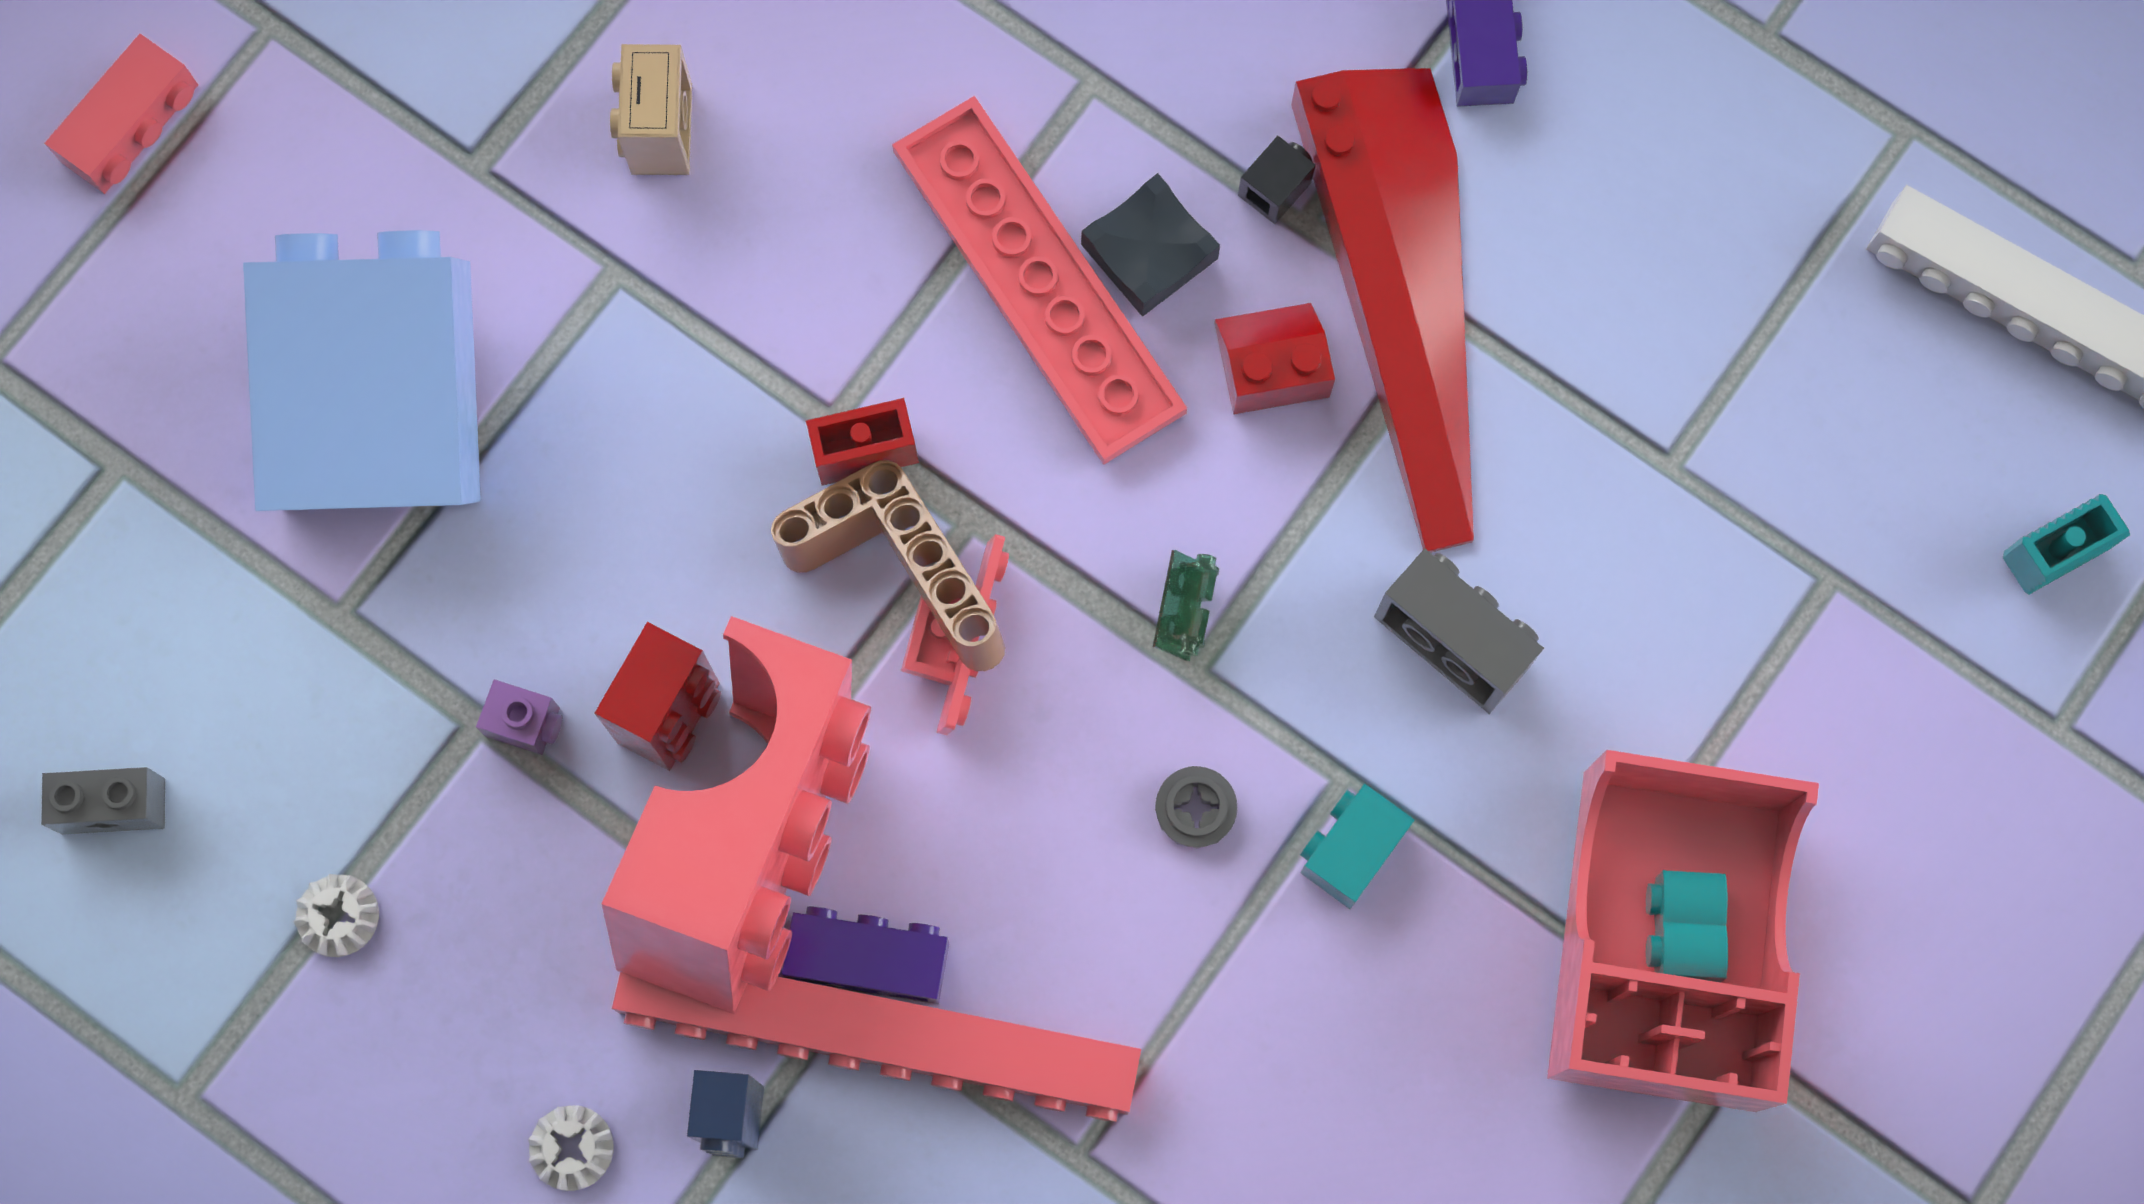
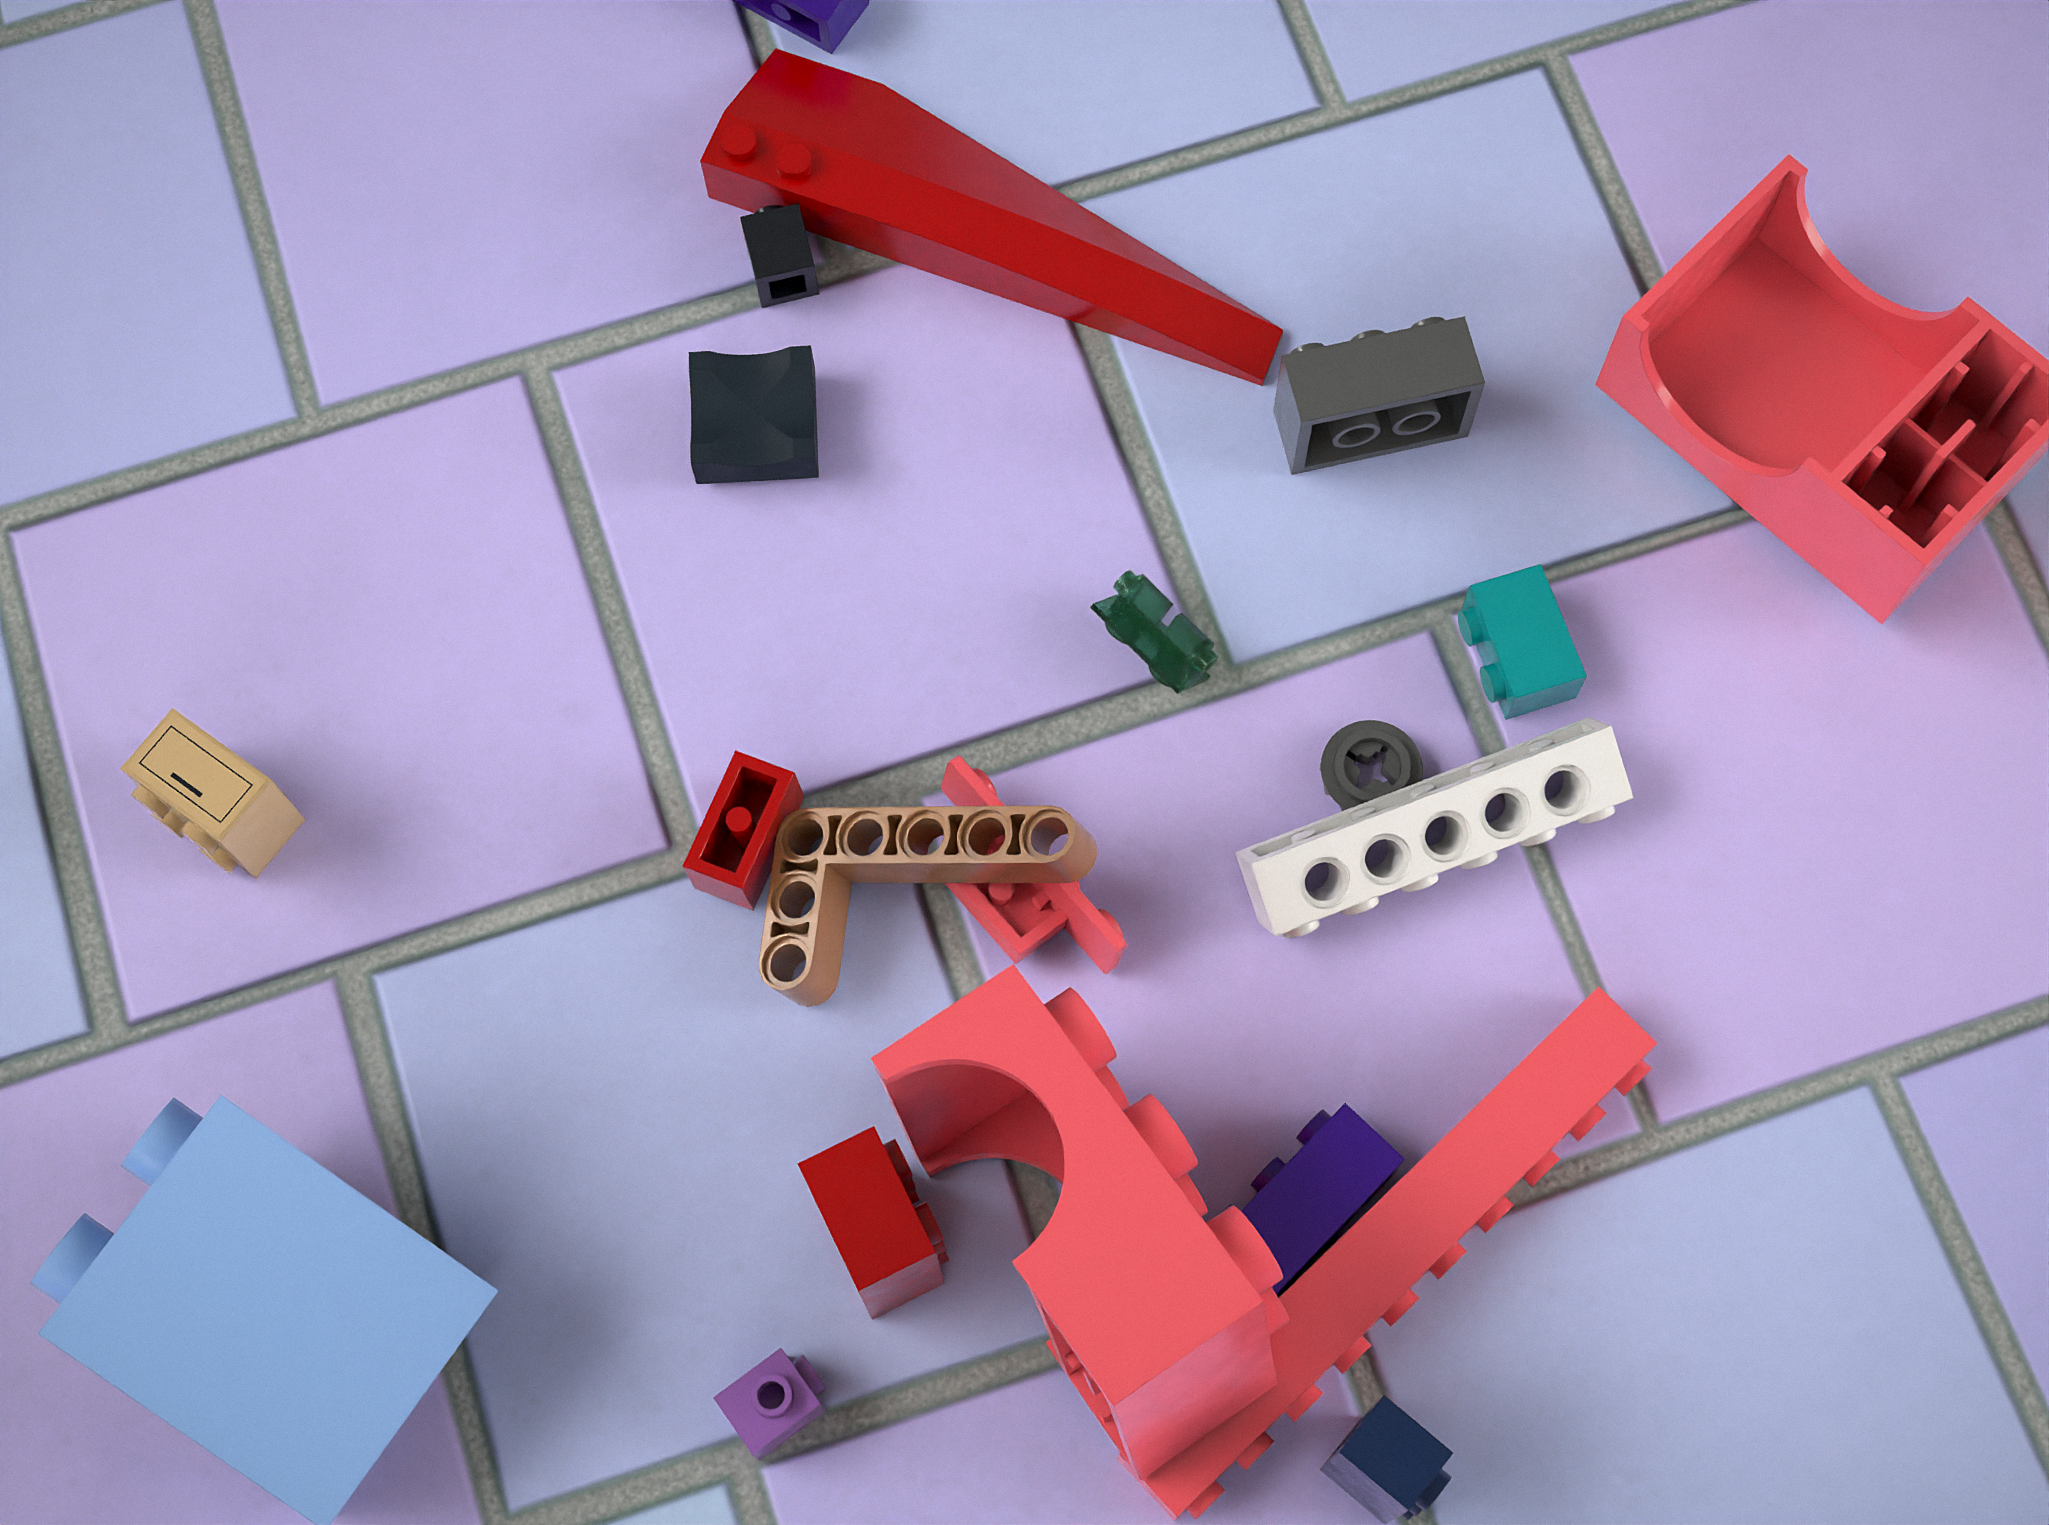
camera: 50 degrees left, 5 degrees down
coral plate [892,96,1187,465] -> none
red slope [1214,303,1335,414] -> none
teal brick [1646,870,1728,983] -> none
none -> white brick [1235,717,1634,938]

